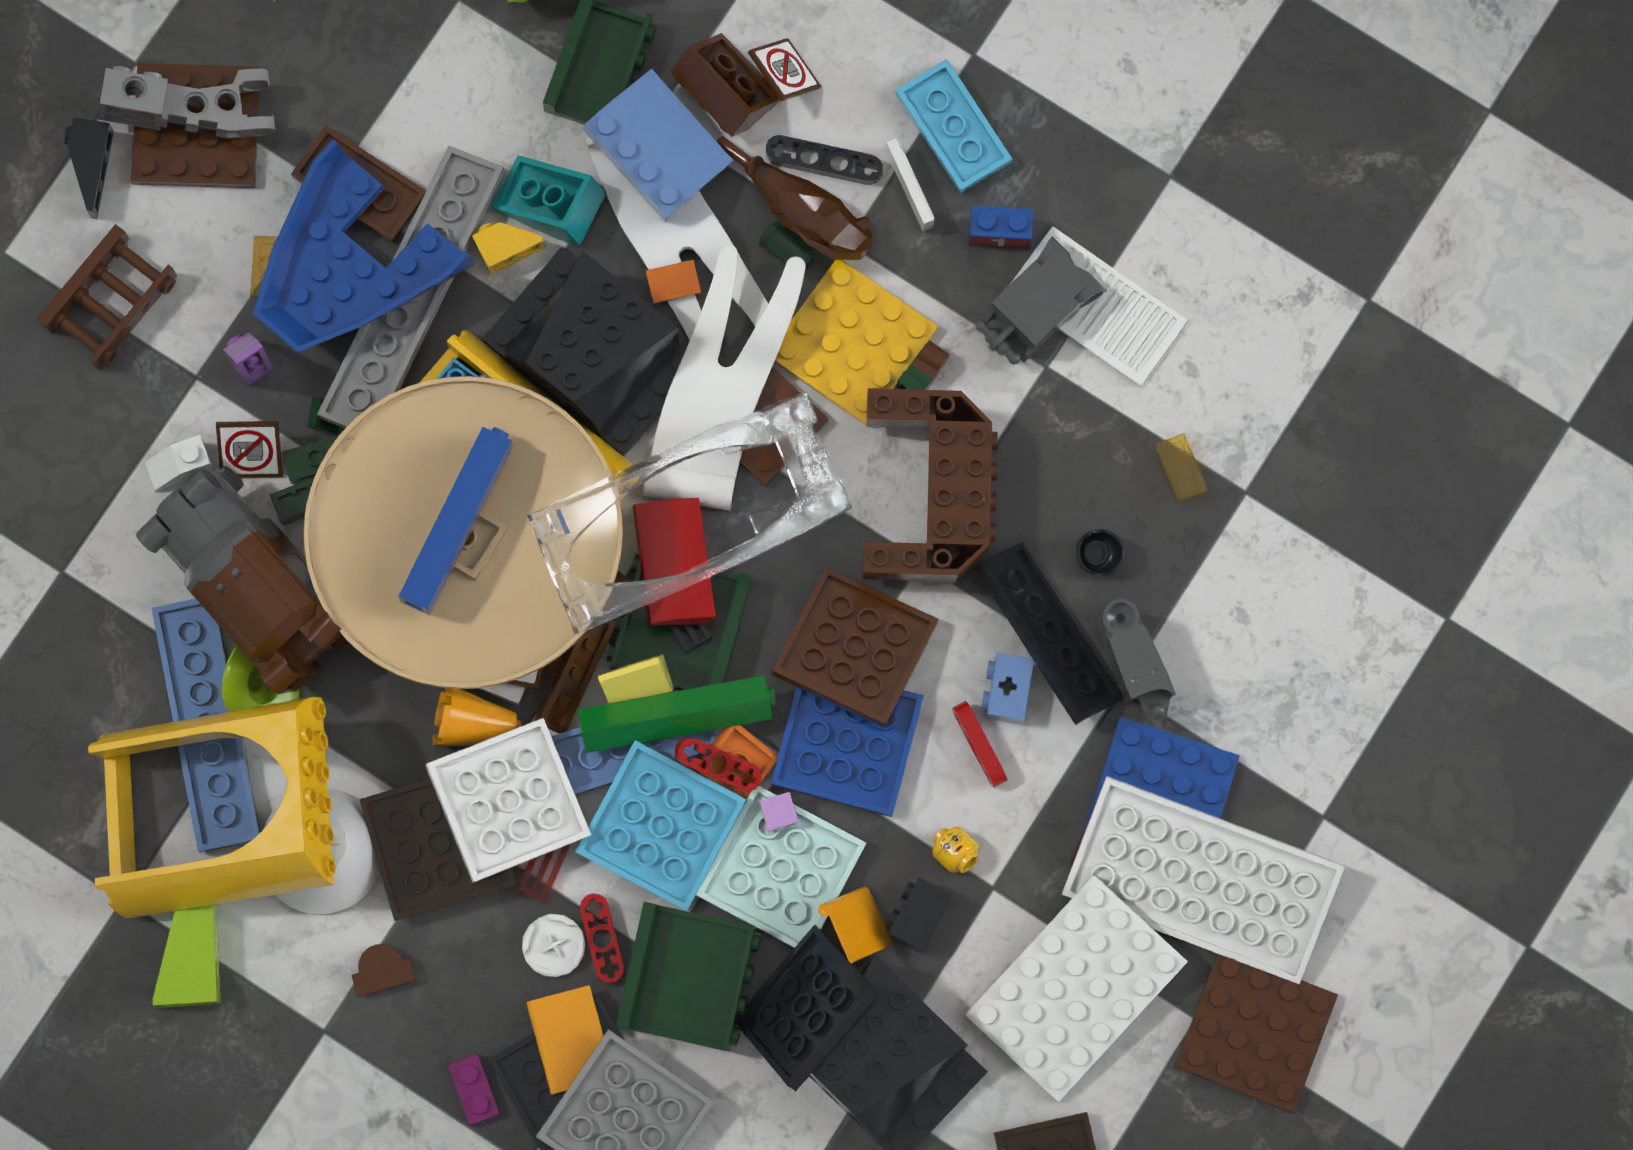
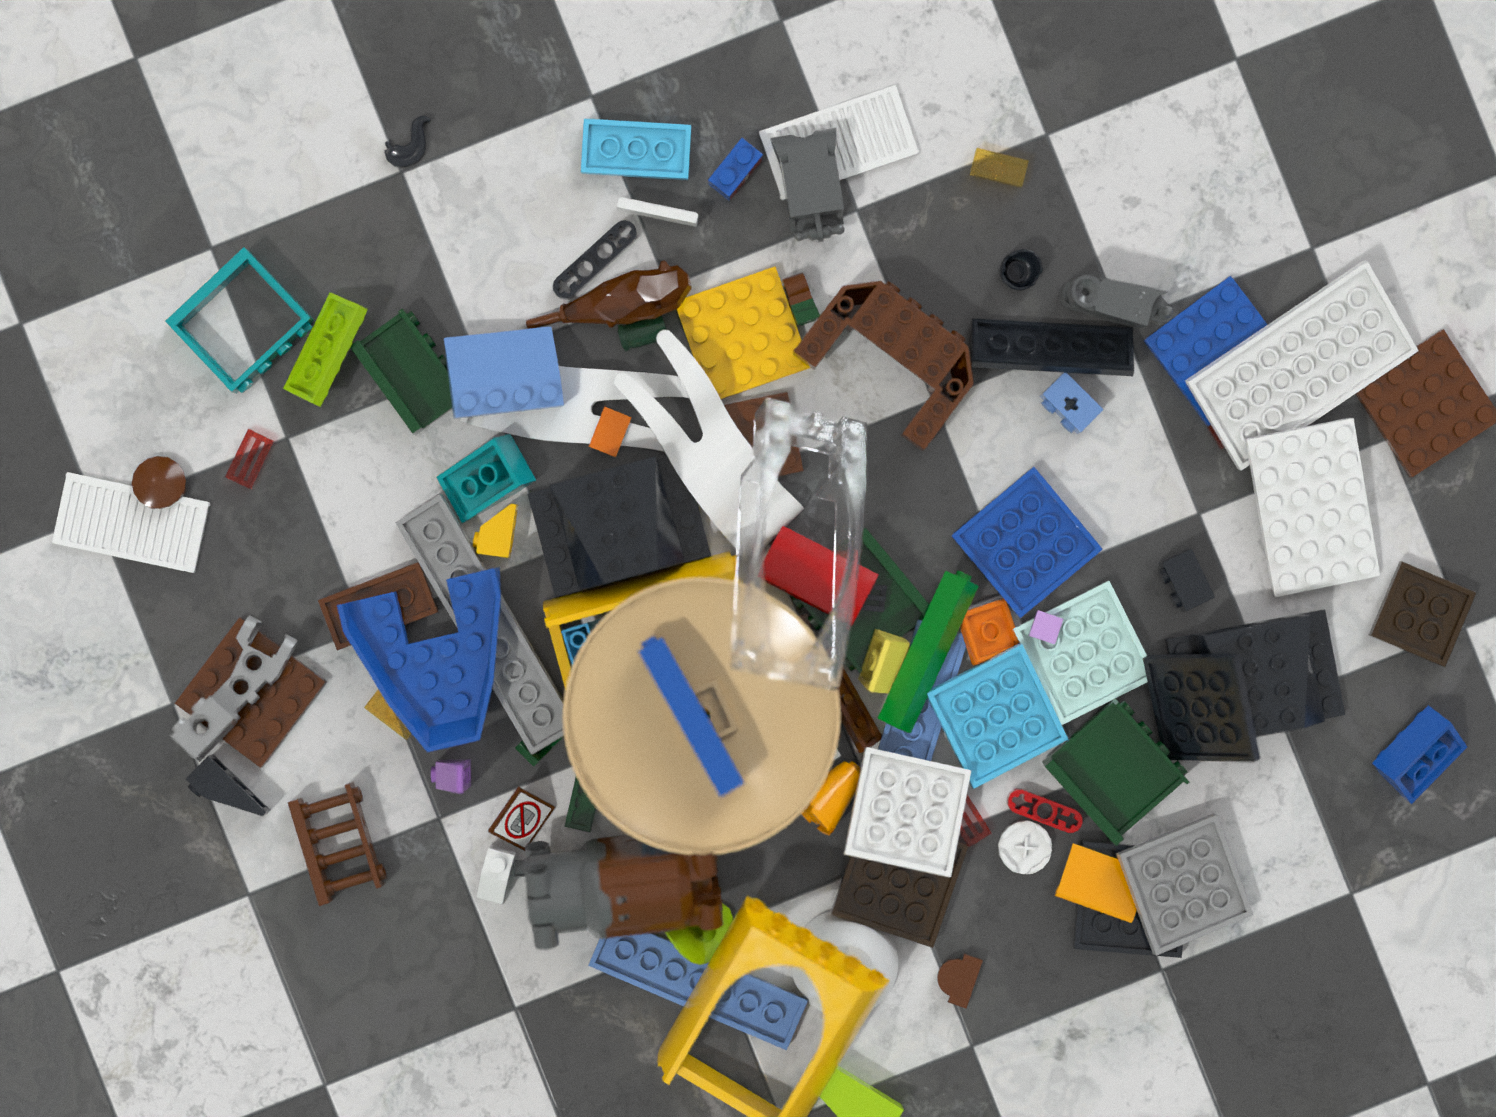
camera: 50 degrees left, 10 degrees up
dark green plate [282,435,339,483] -> none
magenta plate [448,1054,500,1126] -> none
reddish brown slope [670,33,780,138] -> none
red beam [675,737,762,792] -> none
piece [747,38,822,102] -> none
reddish brown plate [771,567,939,728] -> none
light orange piece [818,886,893,963] -> none
yellow head [932,826,979,873] -> none
red beam [952,701,1008,788] -> none

